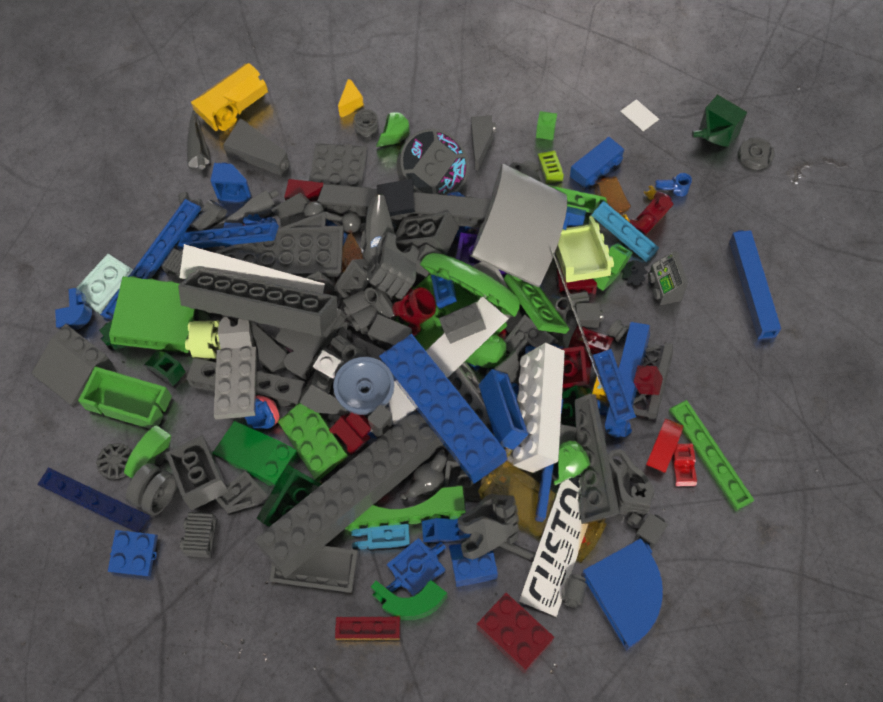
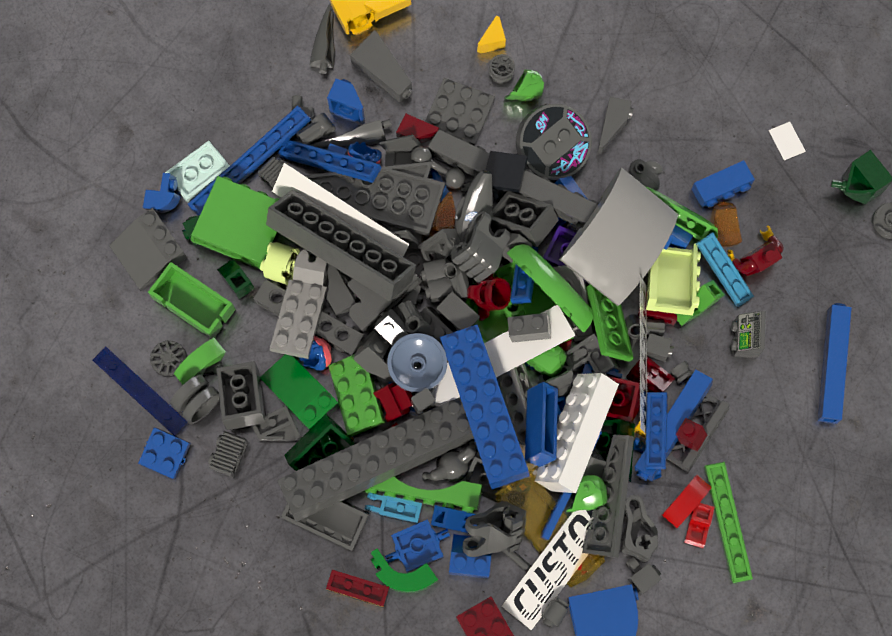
camera: 15 degrees right, 10 degrees up
bright green brick [536,111,557,140] -> none
lime slope [538,151,564,184] -> none
black piece [622,260,648,286] -> none
blue axle [655,173,692,196] -> none

